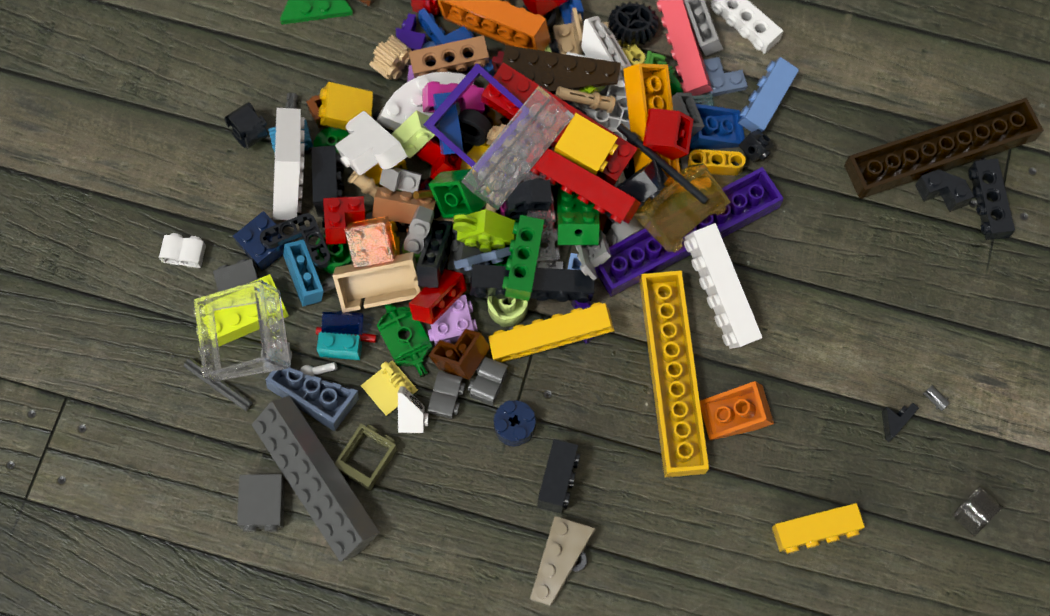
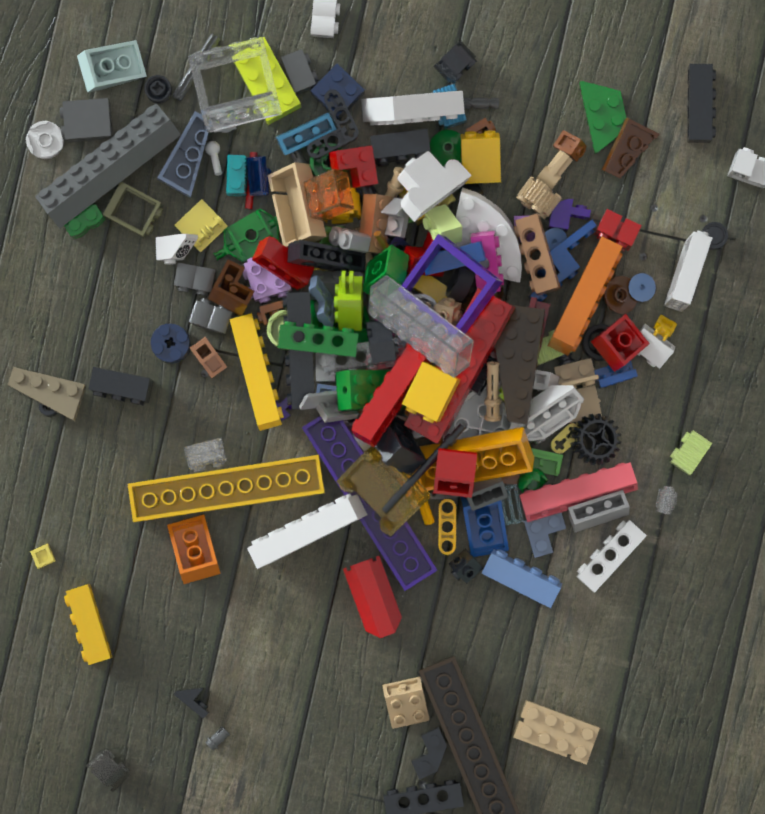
camera: 95 degrees right, 15 degrees up
none -> white tile [26,121,65,159]
none -> light yellow tile [30,544,56,569]
none -> green brick [64,205,105,239]
none -> light aqua slope [77,40,147,92]
none -> black wheel [144,75,172,104]
none -> clear brick [184,438,228,473]
none -> nougat brick [190,337,227,378]
none -> dark orange bracket [257,301,284,327]
none -> red brick [343,556,402,638]
none -> tan bracket [382,677,429,729]
none -> tan piece [513,700,600,765]
none -> tan piece [536,150,573,190]
none -> dark orange bracket [553,130,587,162]

